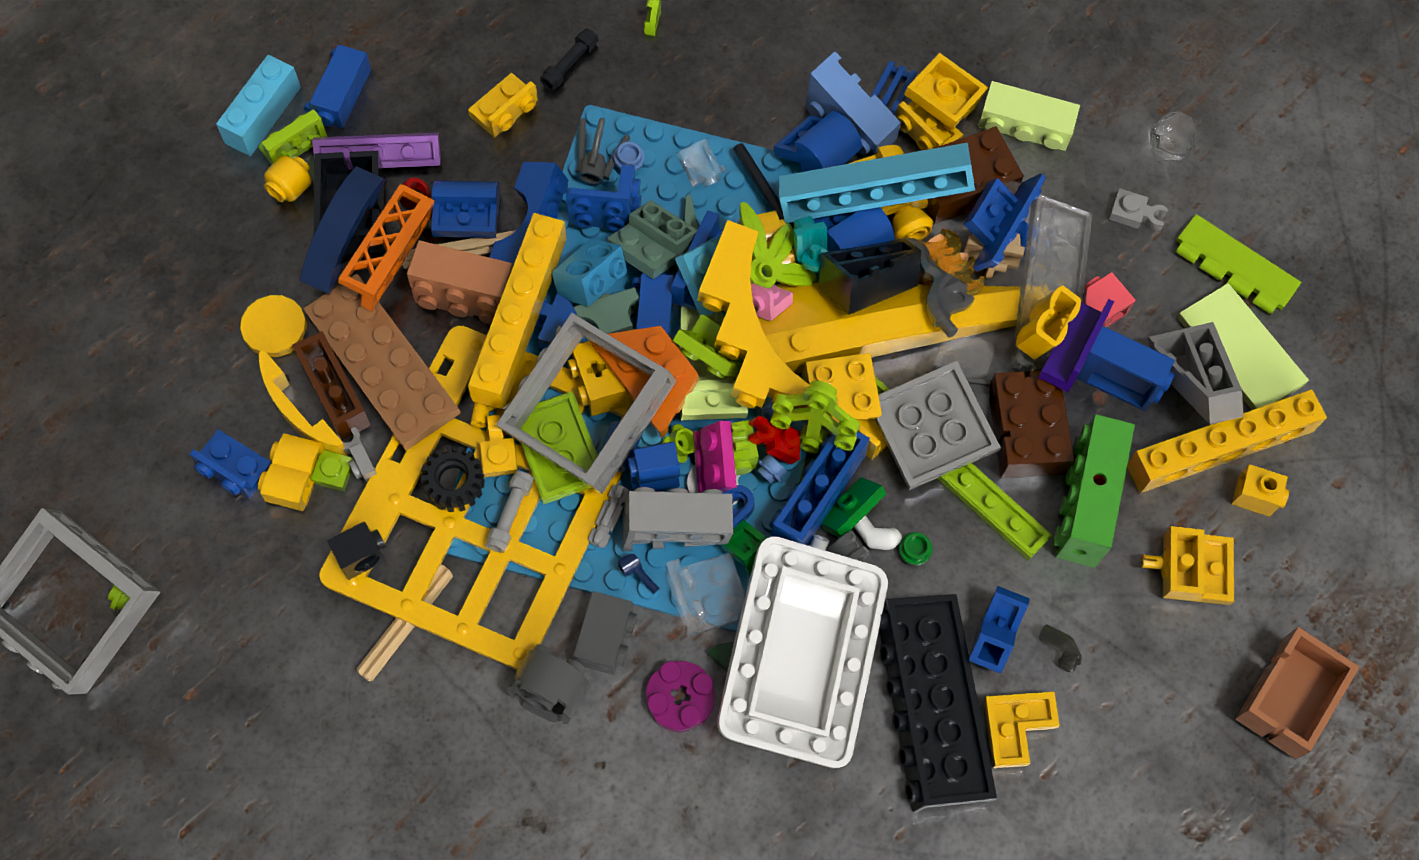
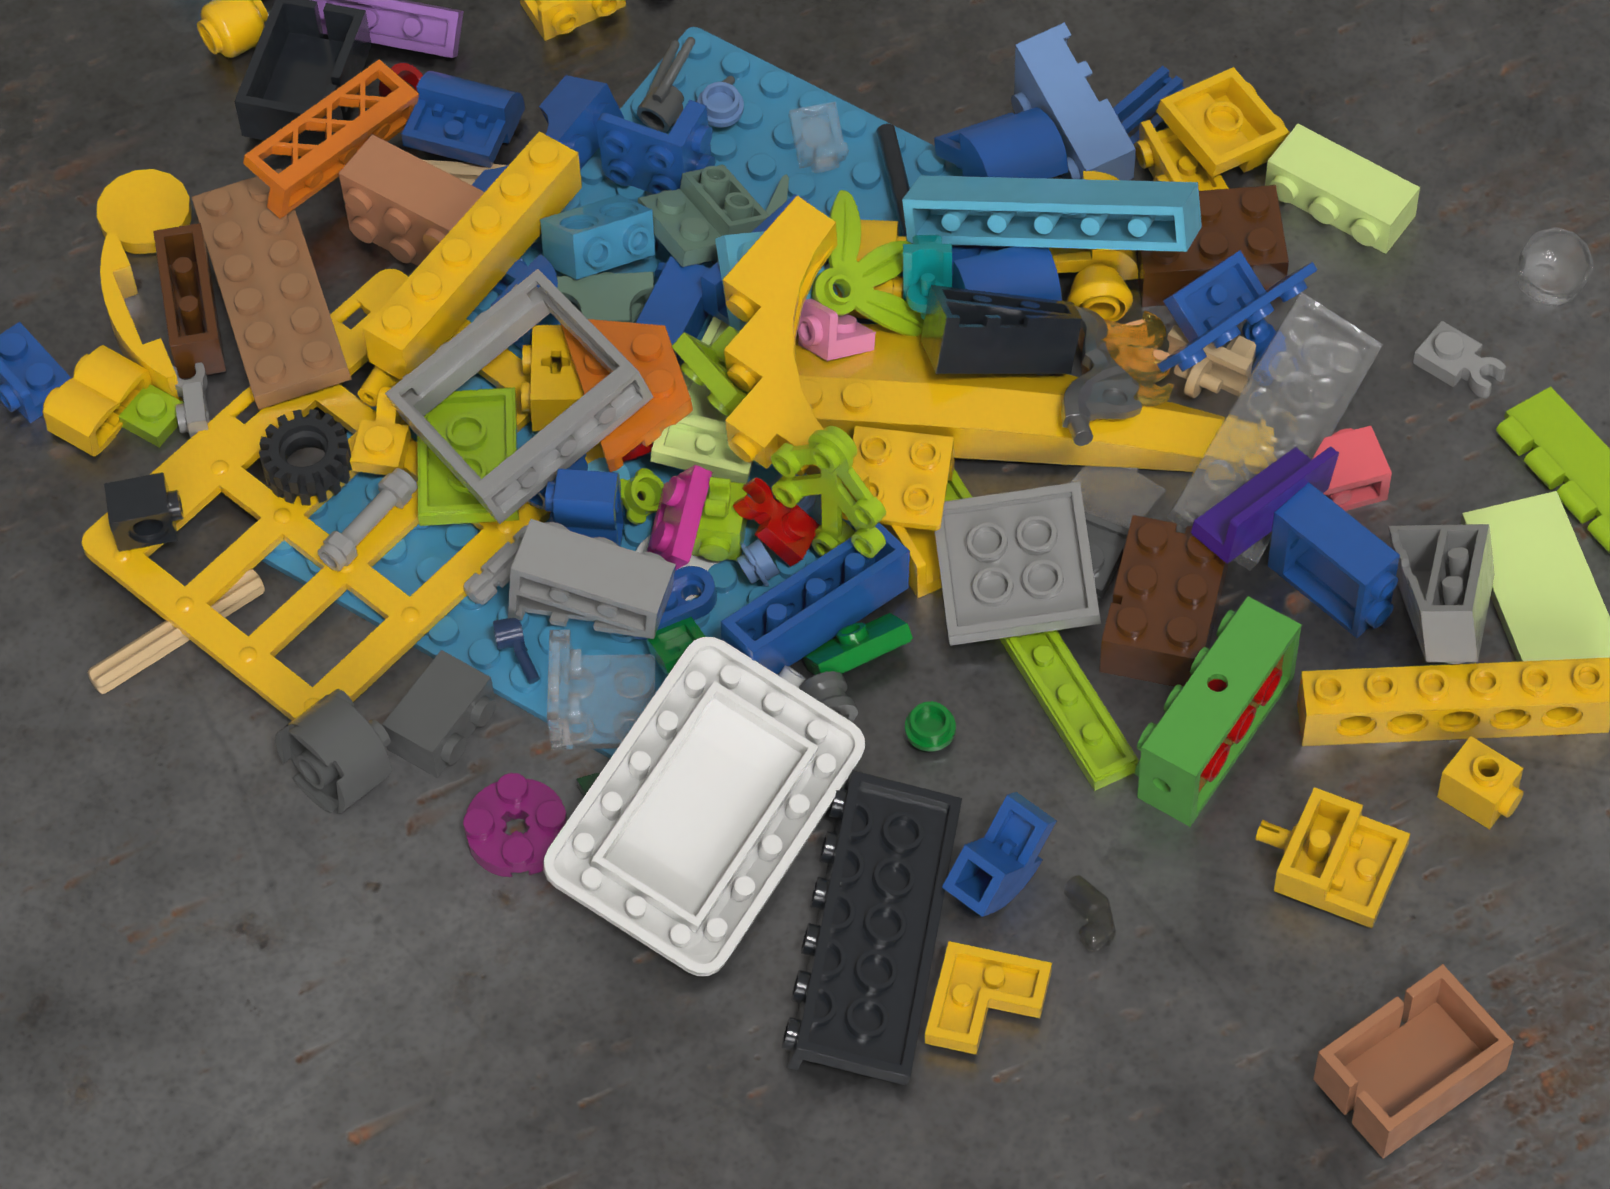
camera: 25 degrees right, 10 degrees down
dark blue slope [299,166,386,295] -> none
white arm [854,515,902,550] -> none
yellow brick [1016,285,1081,360] -> none

